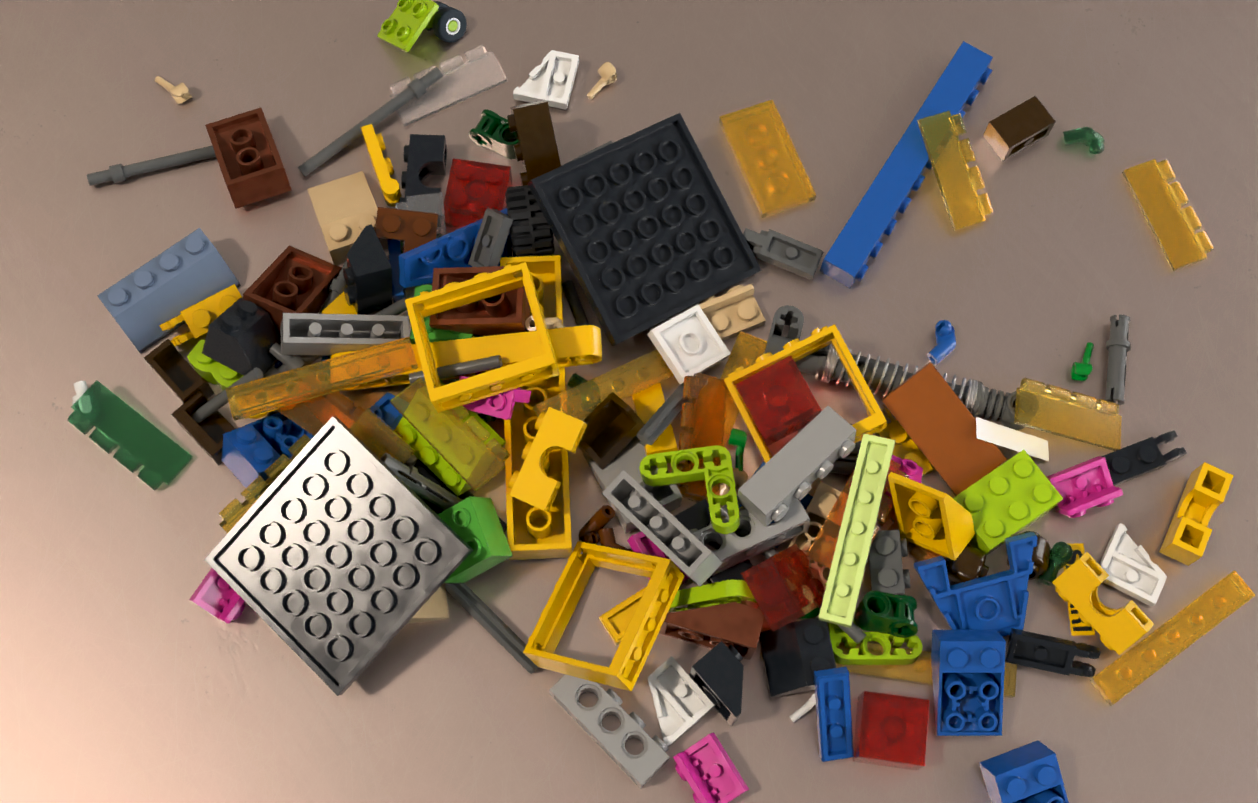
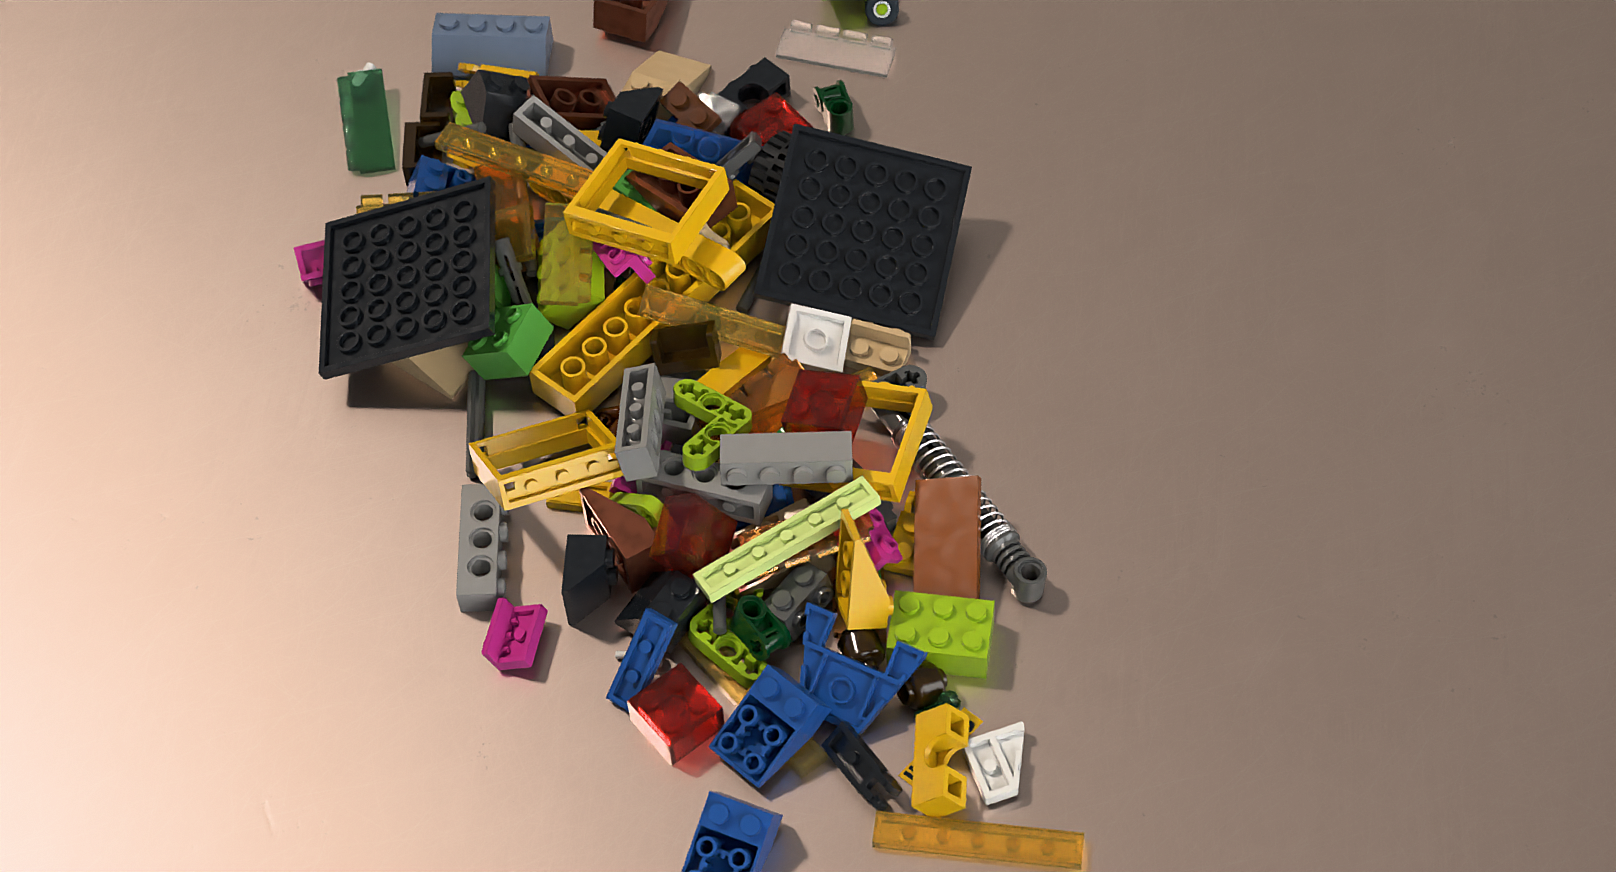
camera: 50 degrees right, 15 degrees down
dark grey bar [298,67,443,176] -> none
yellow plate [361,124,402,207] -> none
dark brown brick [507,100,561,186] -> none
yellow arch [508,407,587,512] -> none
white wing [513,50,579,110] -> none
tan hand [587,62,617,100] -> none
dark grey axle [637,373,705,446] -> none
white wing [647,656,715,747] -> none
clear yellow tile [719,100,816,218] -> none
dark grey hinge [743,228,824,280] -> none
blue brick [820,41,993,288] -> none
clear yellow windscreen [917,111,993,231] -> none
blue arm [927,320,956,365] -> none
white sticker [976,417,1049,462] -> none
dark brown panel [983,96,1056,161] -> none
clear yellow windscreen [1014,377,1122,451] -> none
dark pink bracket [1047,456,1123,518] -> none
clear green arm [1063,127,1105,154] -> none
green hand [1071,342,1094,381] -> none
black hinge [1101,430,1187,486] -> none
dark grey pin [1104,315,1131,405] -> none
clear yellow windscreen [1122,159,1214,271] -> none
yellow arch [1160,462,1234,566] -> none

